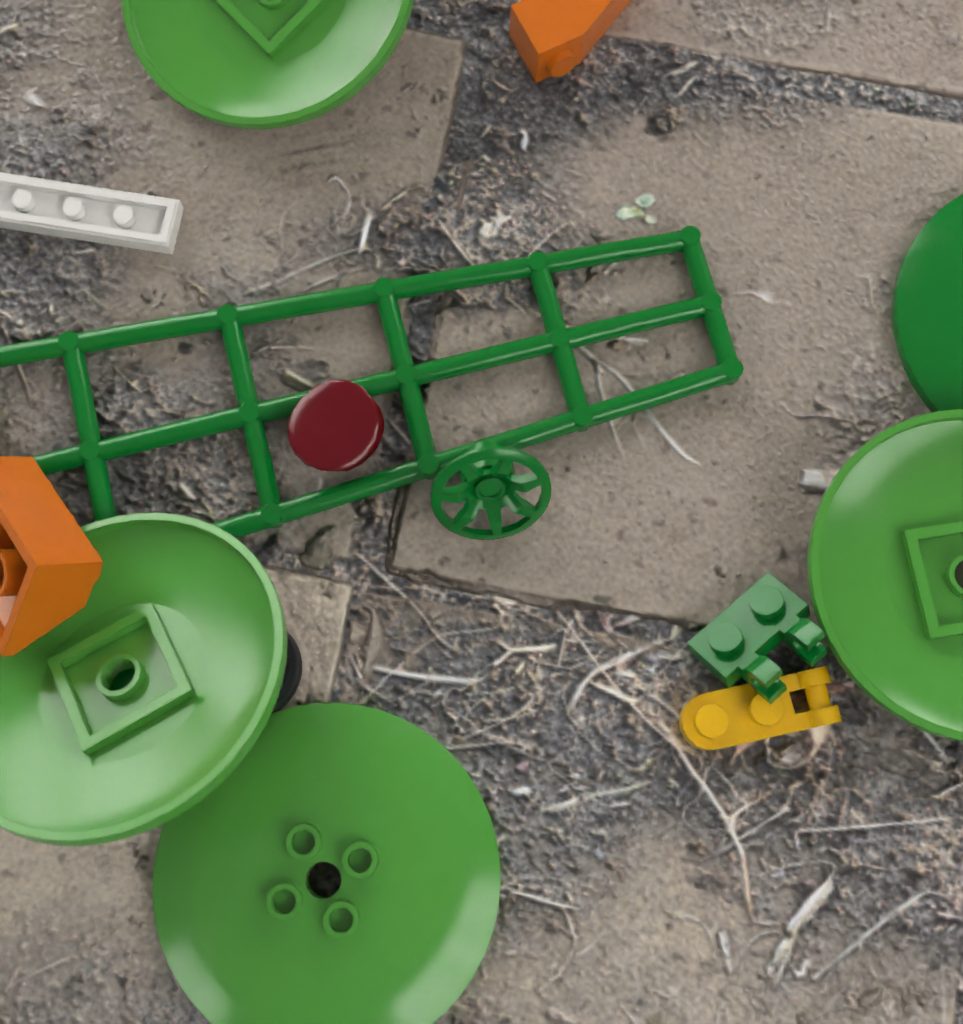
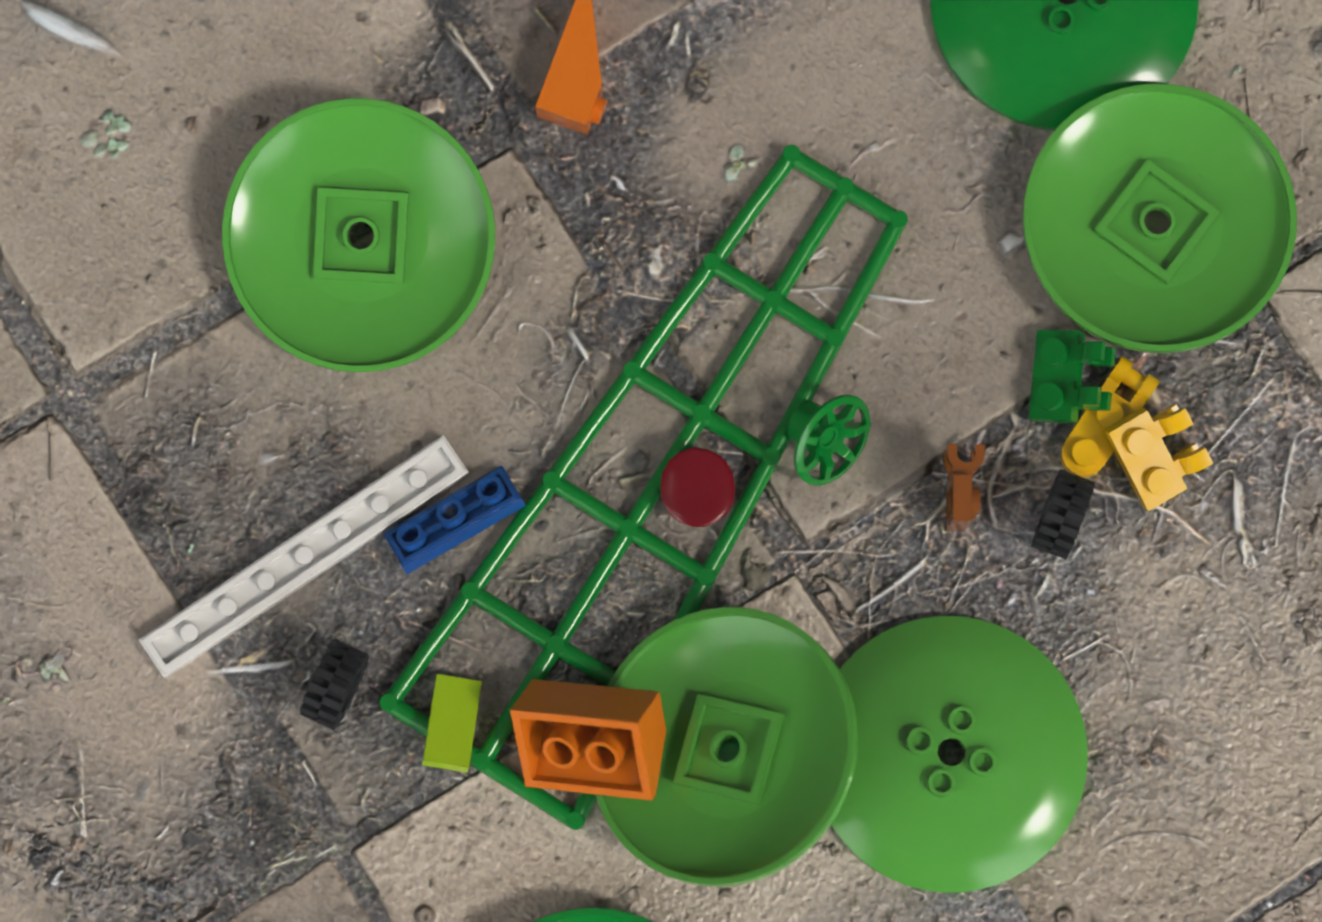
camera: 40 degrees left, 5 degrees up
none -> blue tile [383,465,526,574]
none -> dark orange plate [943,444,985,532]
none -> black tyre [1031,469,1095,559]
none -> yellow plate [1103,403,1213,511]

